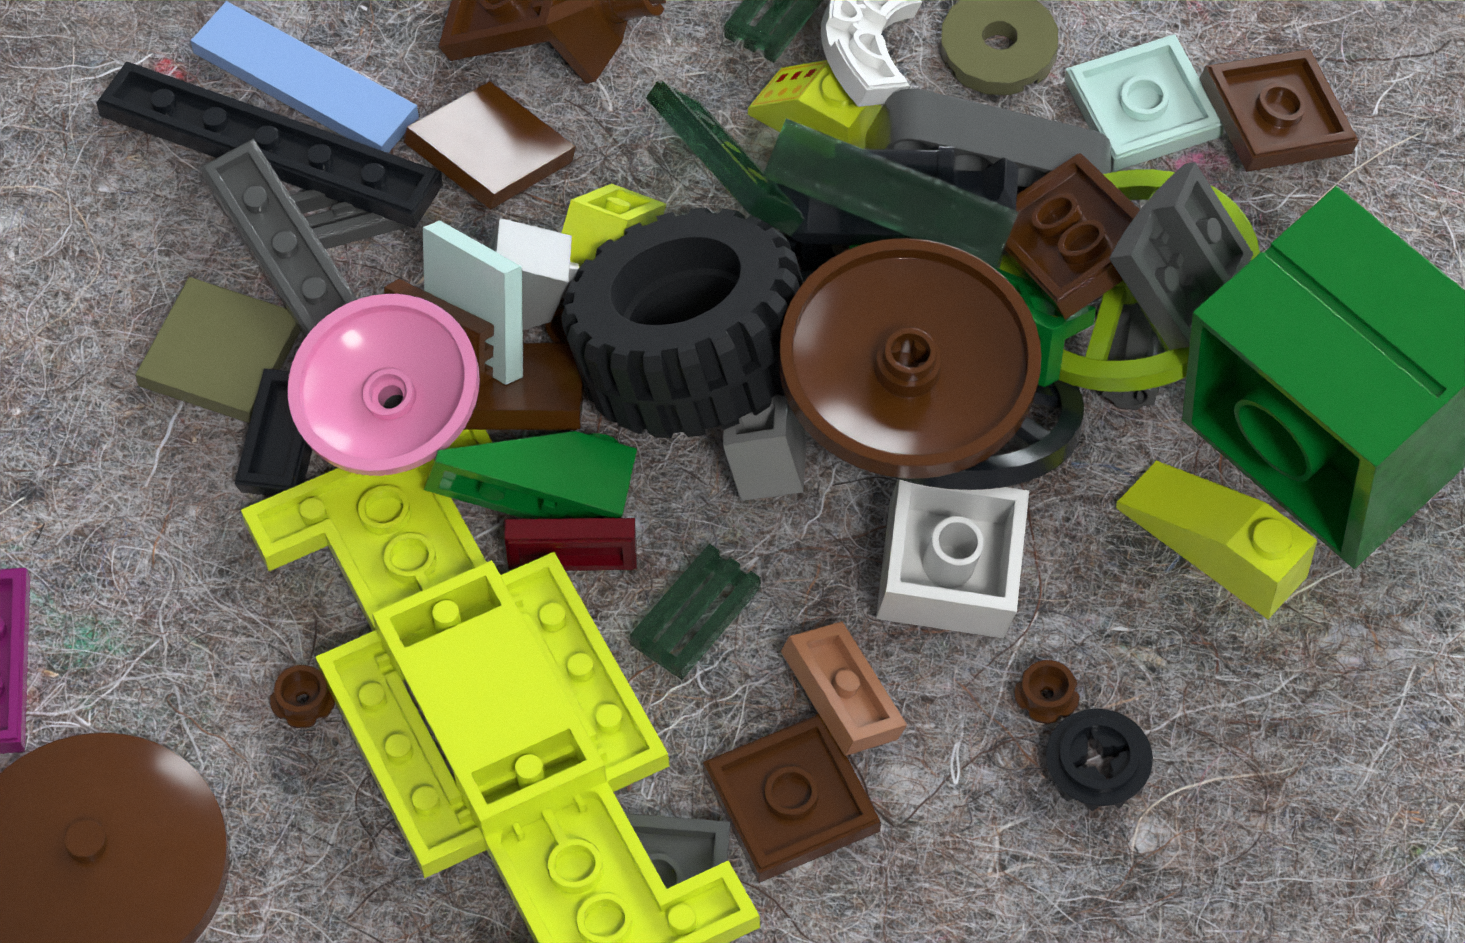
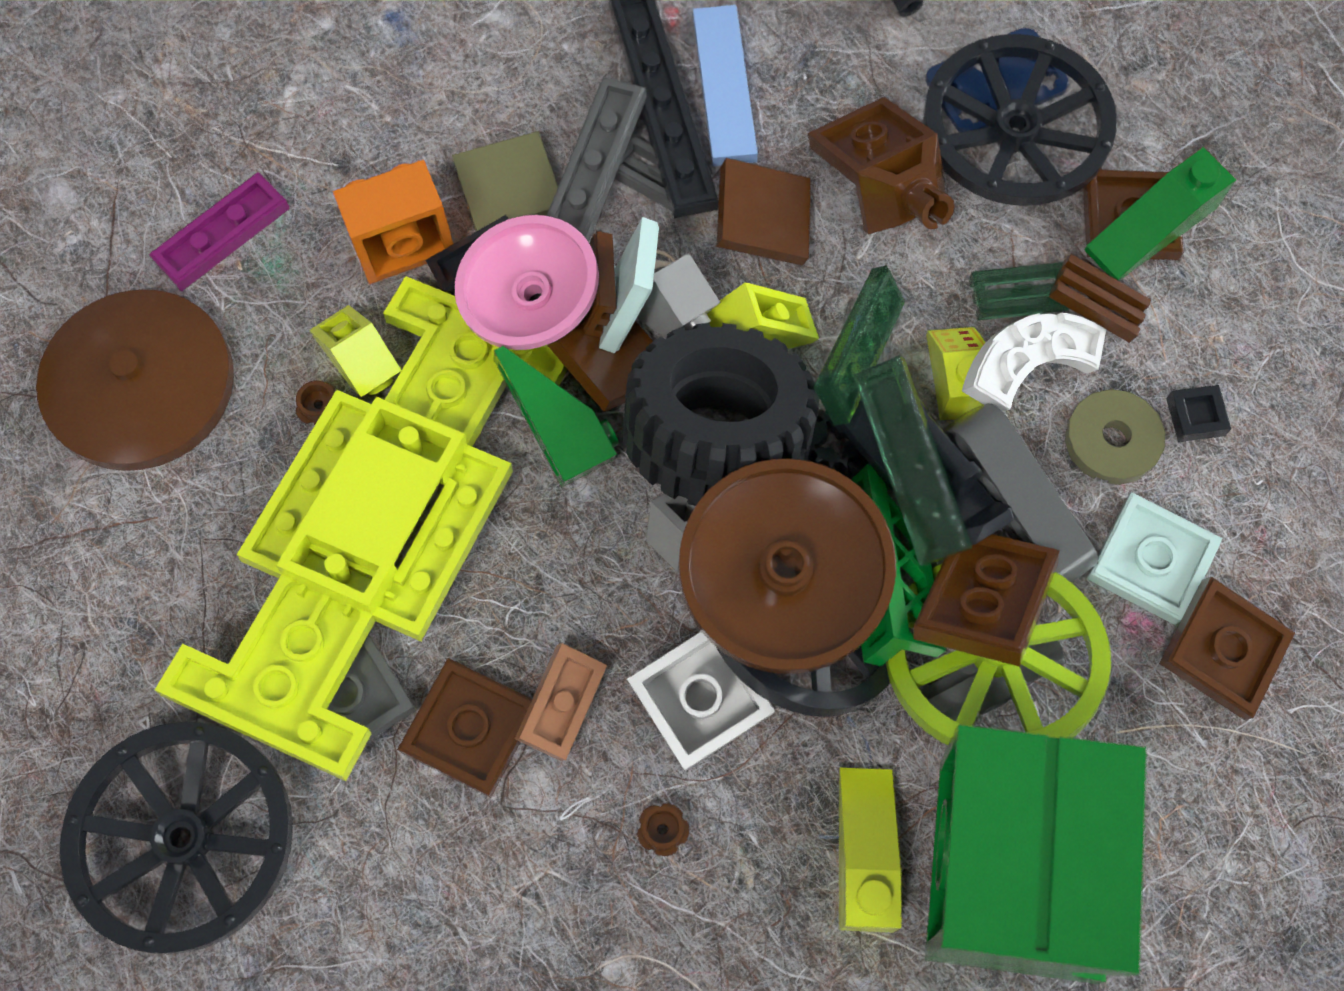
camera: 50 degrees right, 10 degrees up
dark red tile [505,518,637,571] -> none
clear green tile [630,543,761,680] -> none
black gear [1045,709,1153,812] -> none
dark grey slope [1109,162,1253,350] -> none
none -> neon yellow slope [309,305,402,397]
none -> orange brick [332,159,453,285]

